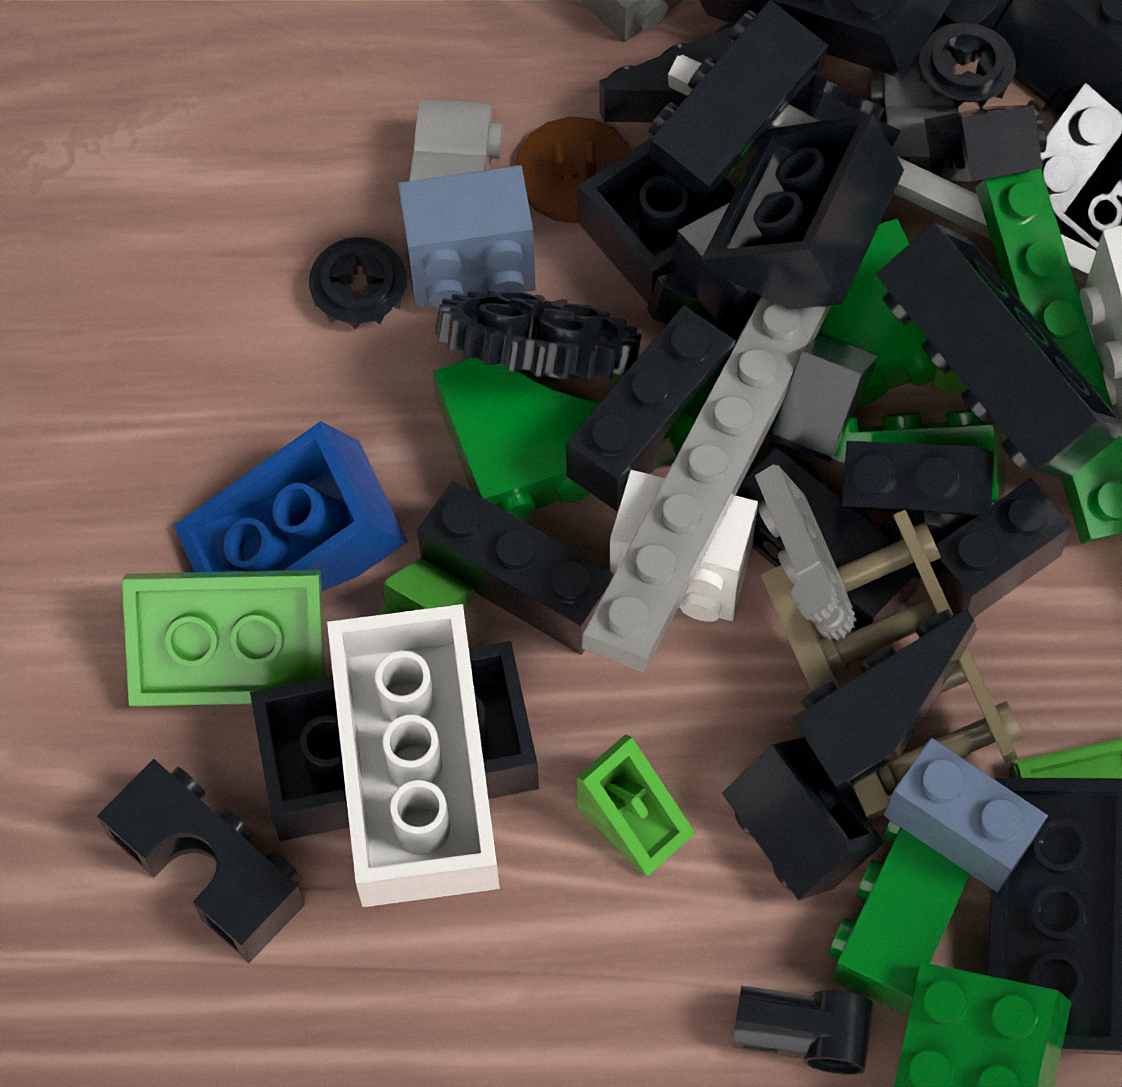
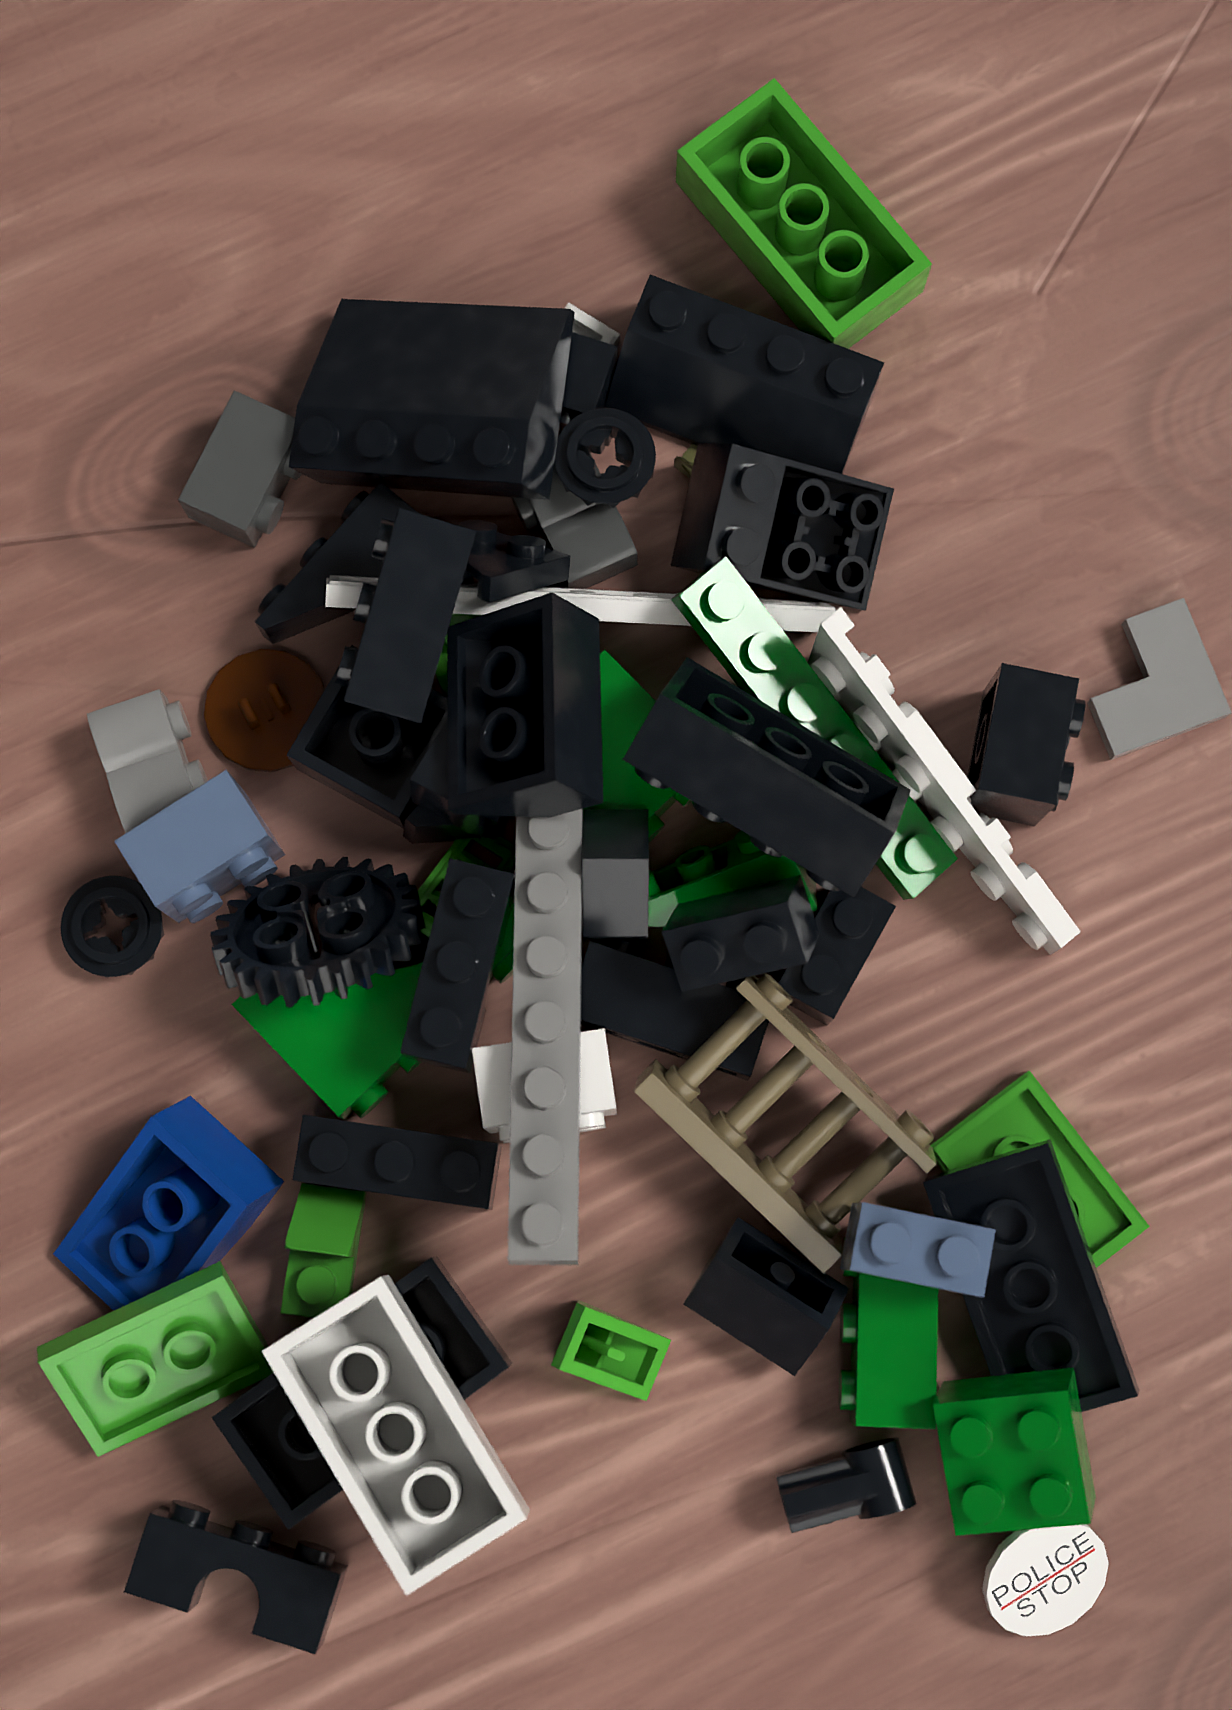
camera: 25 degrees left, 15 degrees up
light grey hinge [755,464,856,641] -> none
black slope [793,609,977,793] -> none
black brick [924,105,1047,182] -> none

